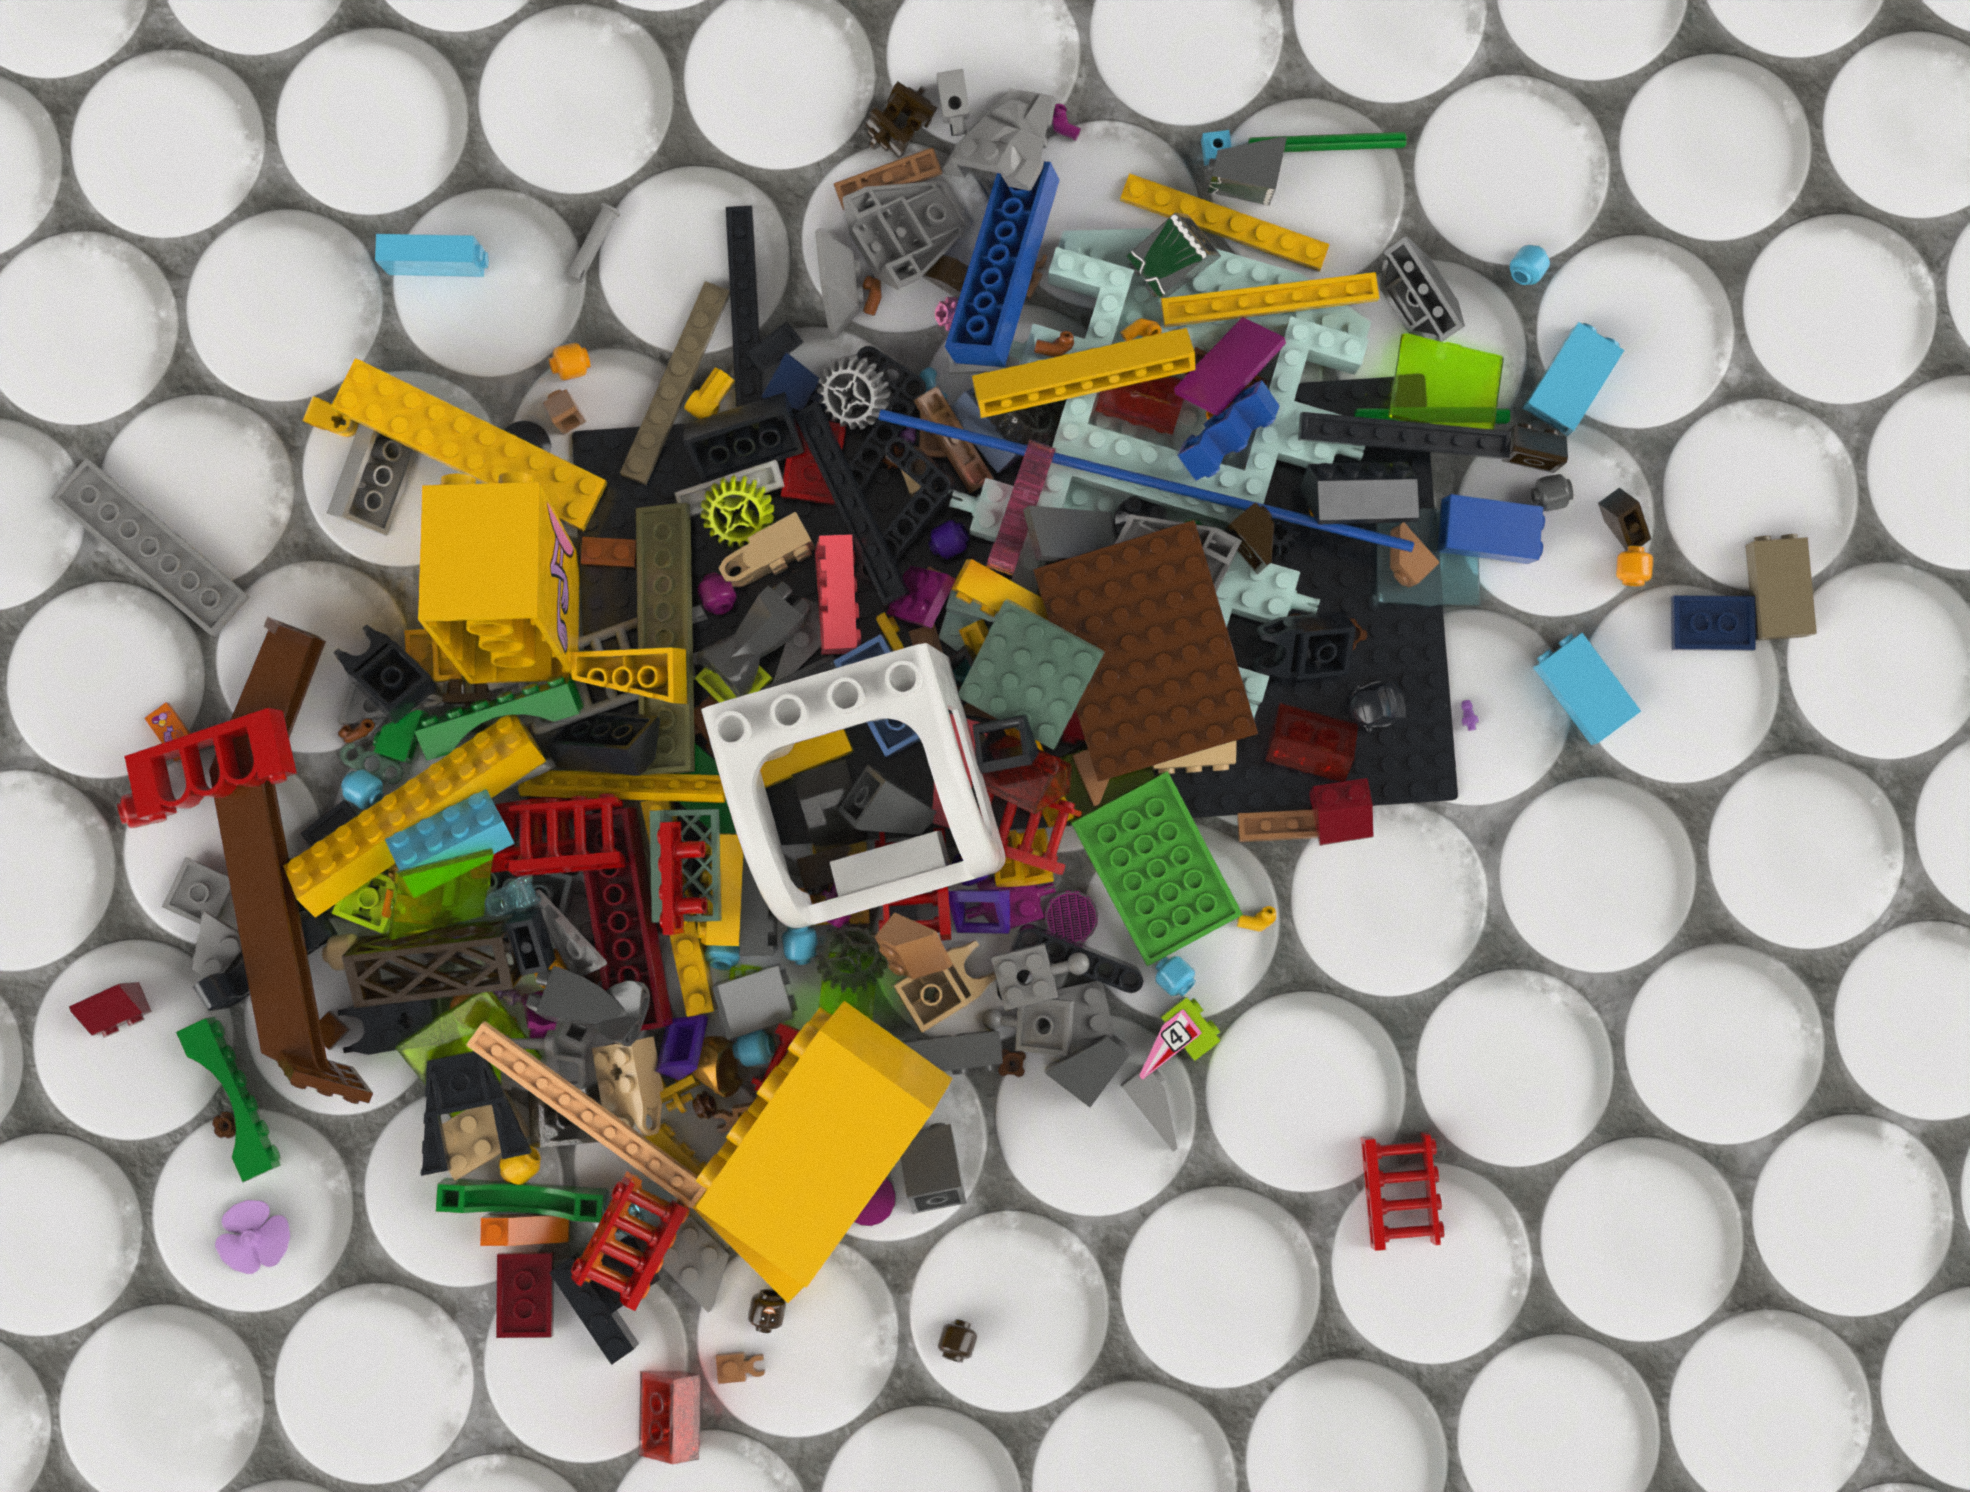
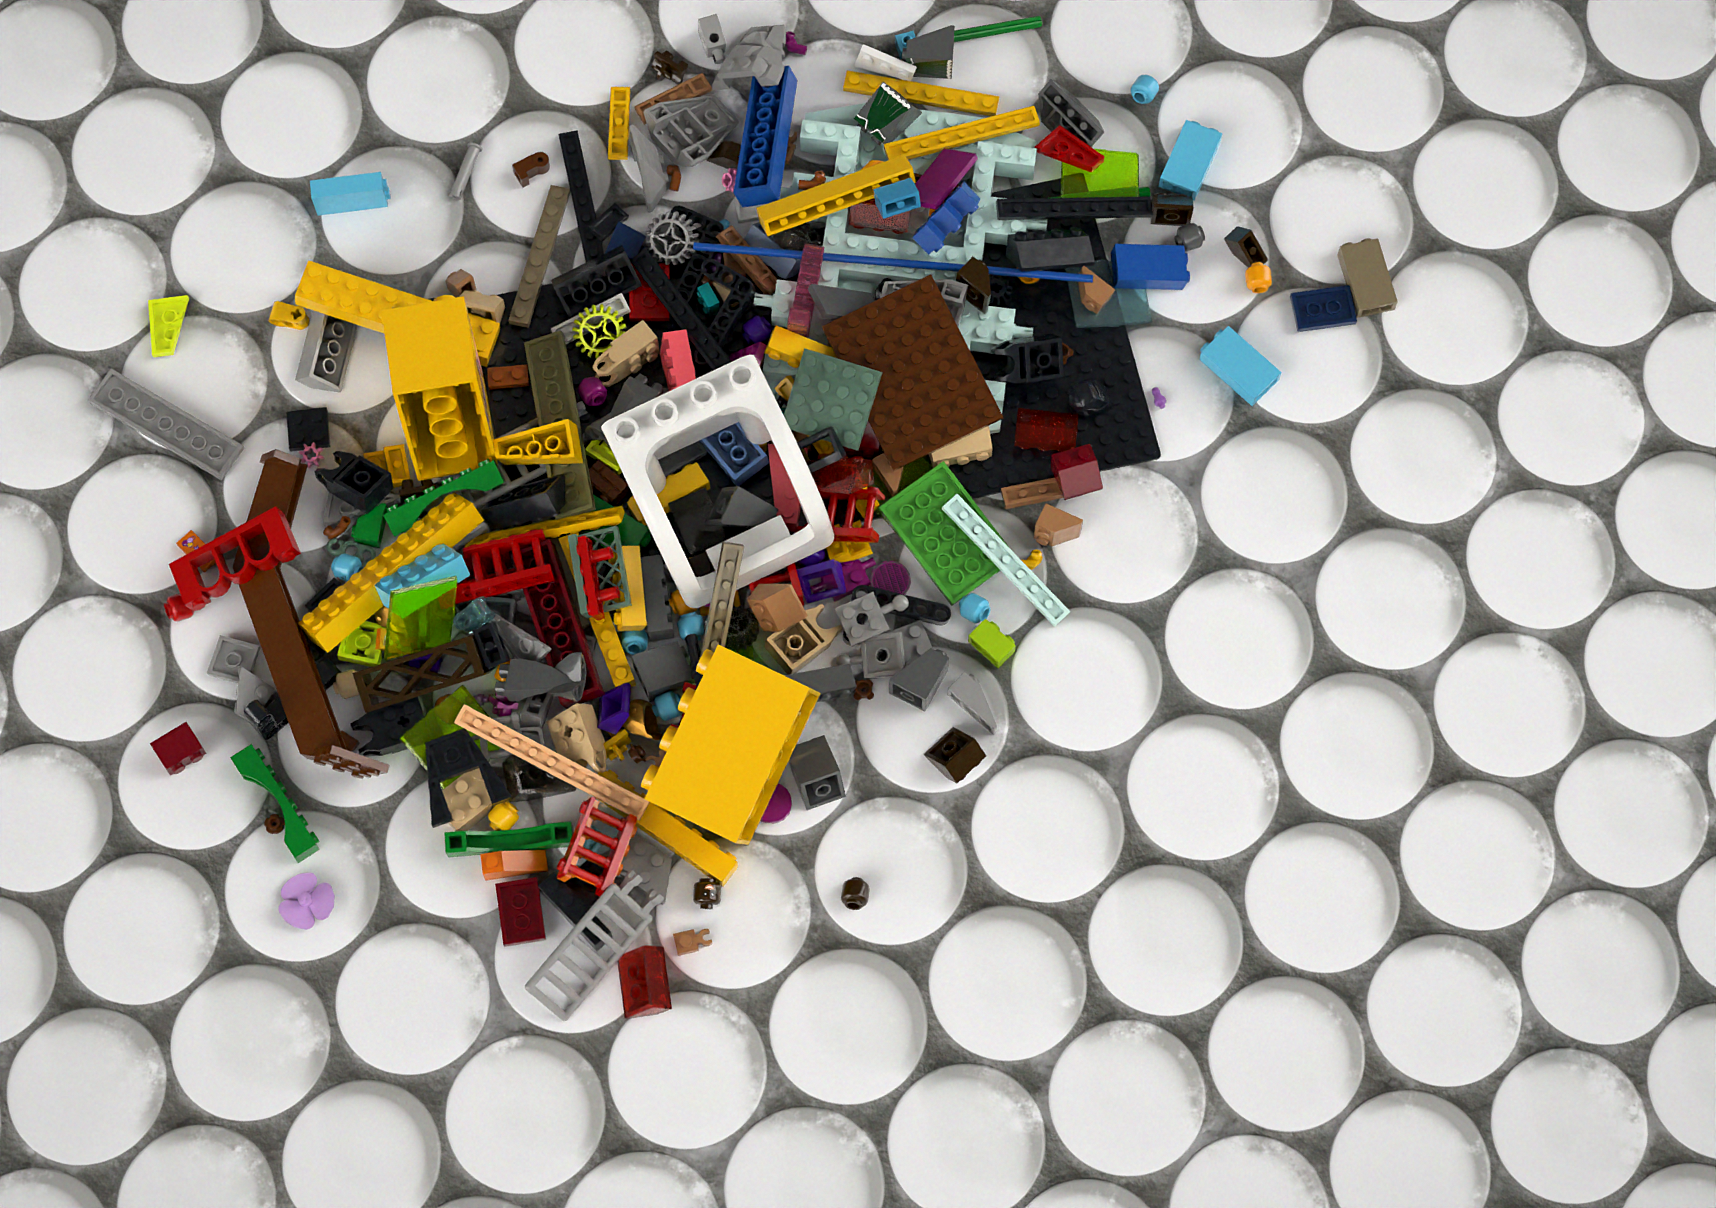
camera: 10 degrees left, 15 degrees down
light orange head [549,343,591,381] -> none
yellow piece [684,367,735,419] -> none
dark brown hips [886,81,938,131] -> none
sticker [1139,1009,1202,1080] -> none
red fence [1361,1132,1445,1251] -> none
none -> neon yellow wing [148,295,189,357]
none -> black plate [286,407,330,452]
none -> bright pink gear [299,442,325,468]
none -> tan slope [459,290,505,323]
none -> reddish brown leg [512,152,550,188]
none -> light grey bar [525,869,664,1021]
none -> yellow plate [608,87,631,160]
none -> black pin [684,634,703,690]
none -> teal piece [696,282,720,318]
none -> dark tan plate [700,541,744,658]
none -> white wing [854,44,917,81]
none -> dark azure brick [873,178,921,219]
none -> dark brown slope [924,727,986,784]
none -> light aqua plate [942,494,1070,627]
none -> medium nougat slope [1034,504,1083,546]
none -> red wing [1035,125,1105,173]

